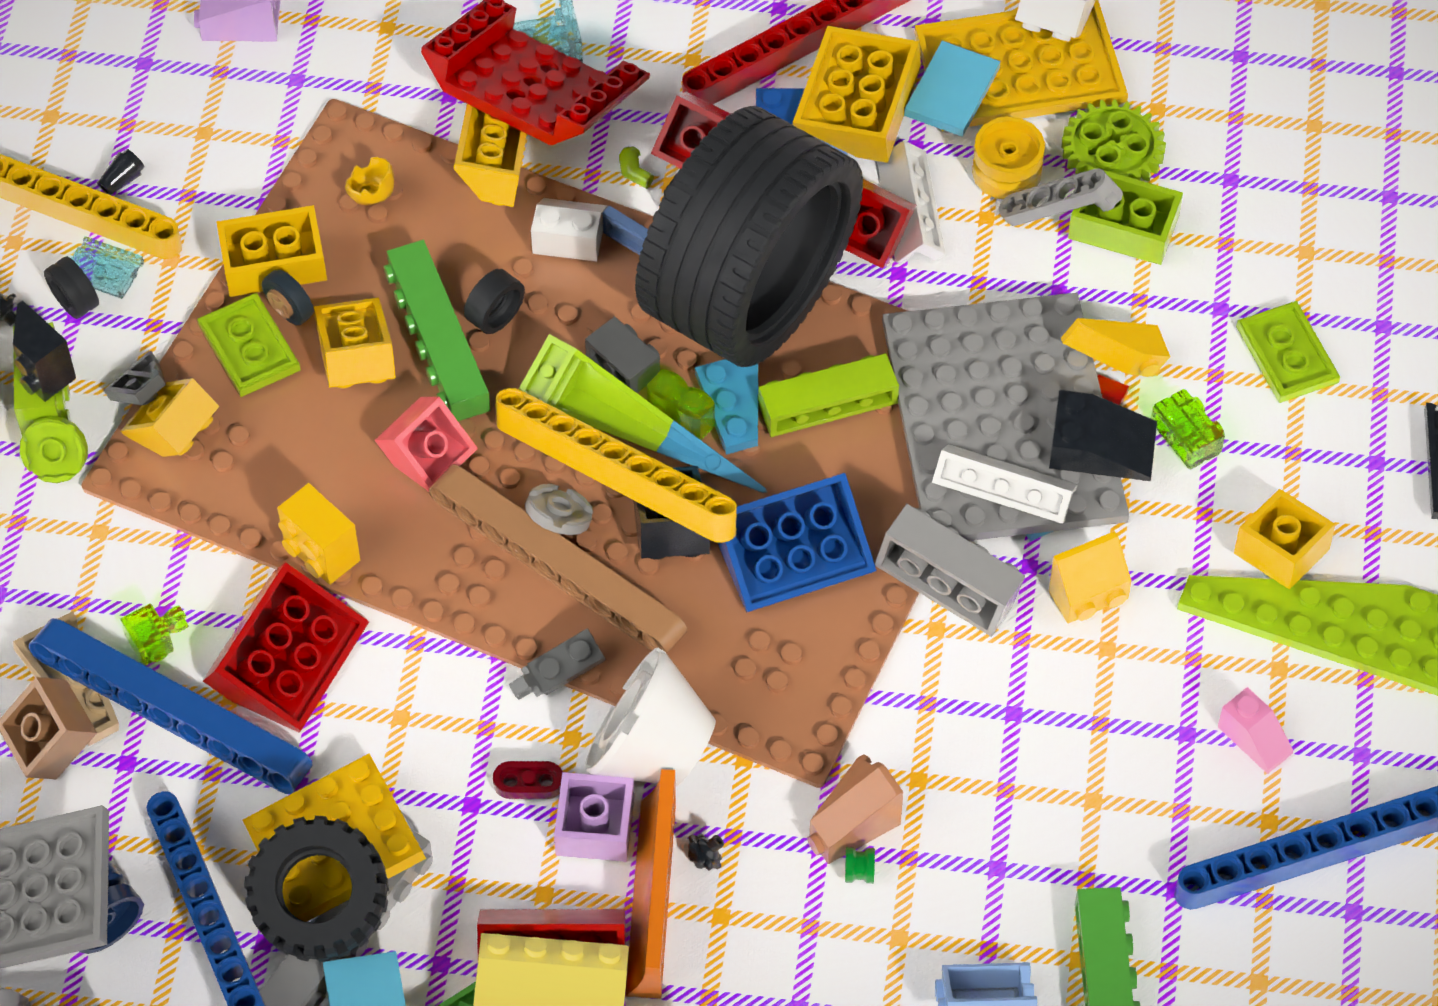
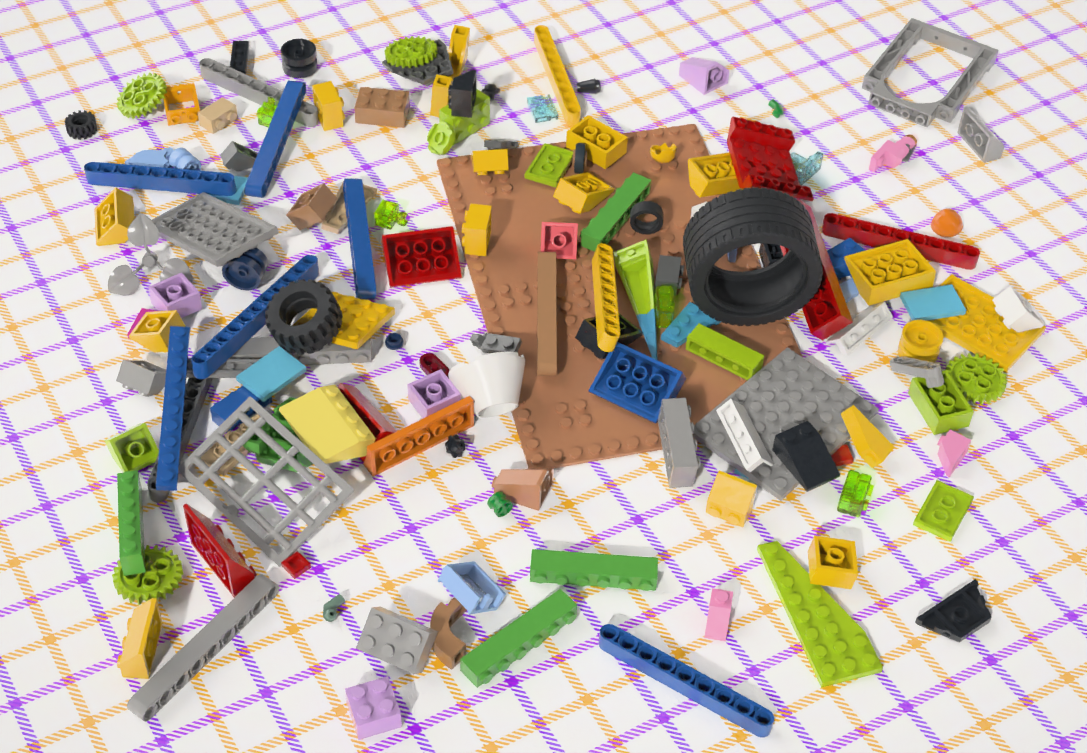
camera: 50 degrees right, 10 degrees down
black tyre [44,256,99,319] -> none
light grey tile [525,484,593,535] -> none
none -> dark blue plate [385,333,404,350]
none -> bright green brick [530,549,658,591]
none -> bright pink slope [937,430,971,477]

